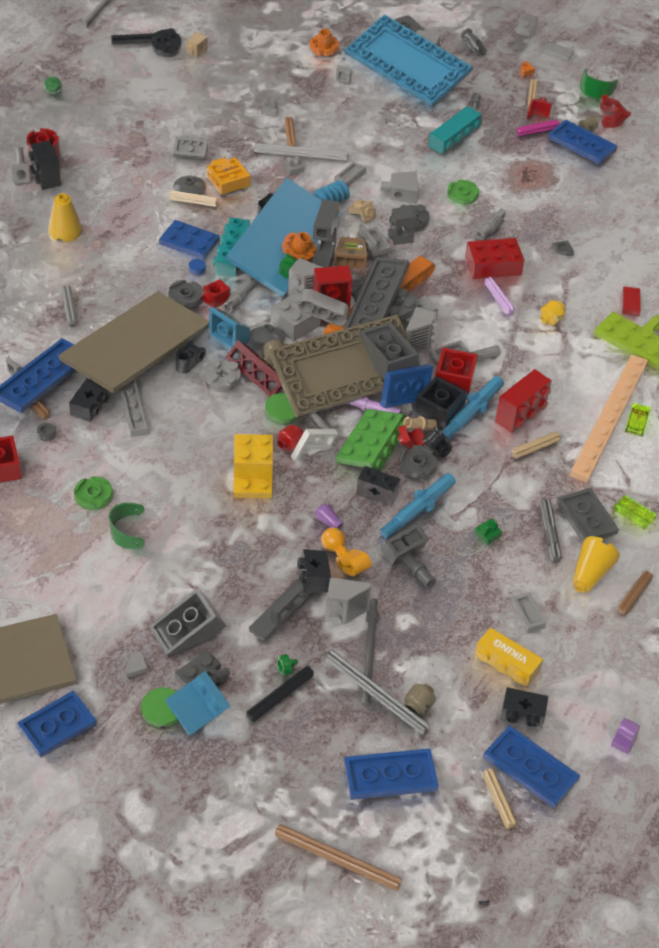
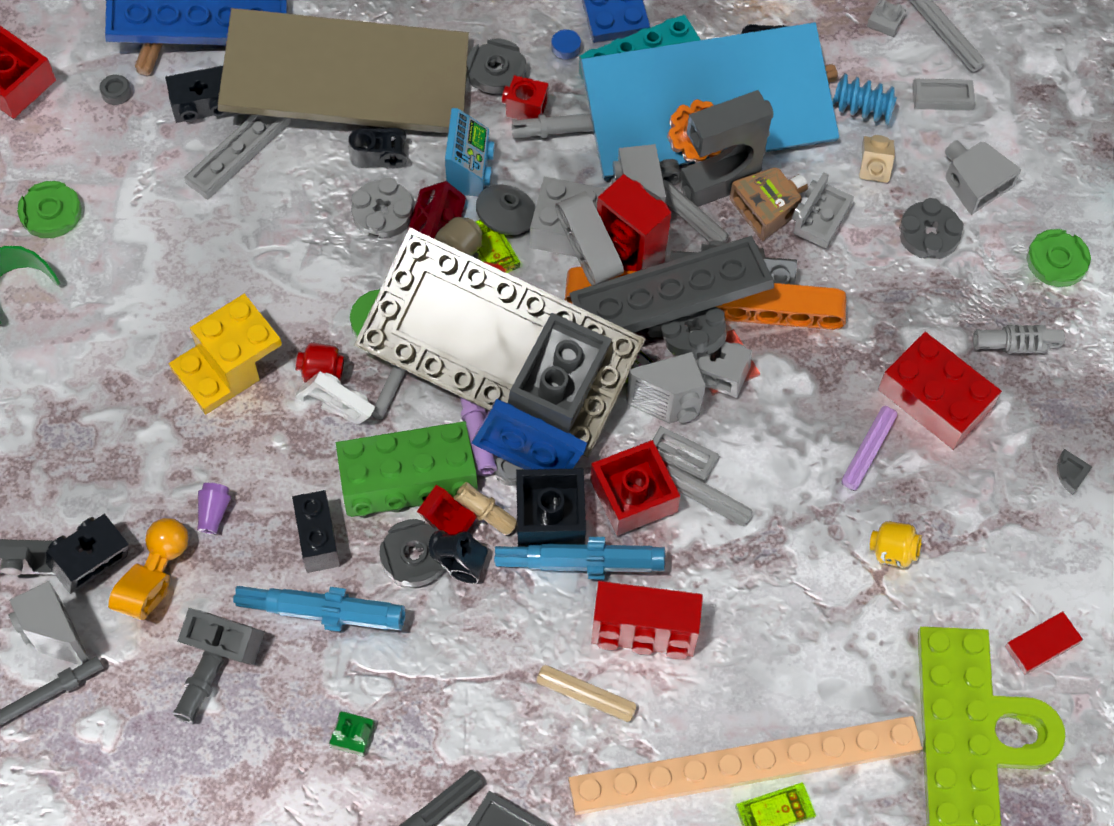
camera: 55 degrees right, 15 degrees up
green piece [279,254,297,278] -> none
dark grey brick [388,206,416,245] -> none

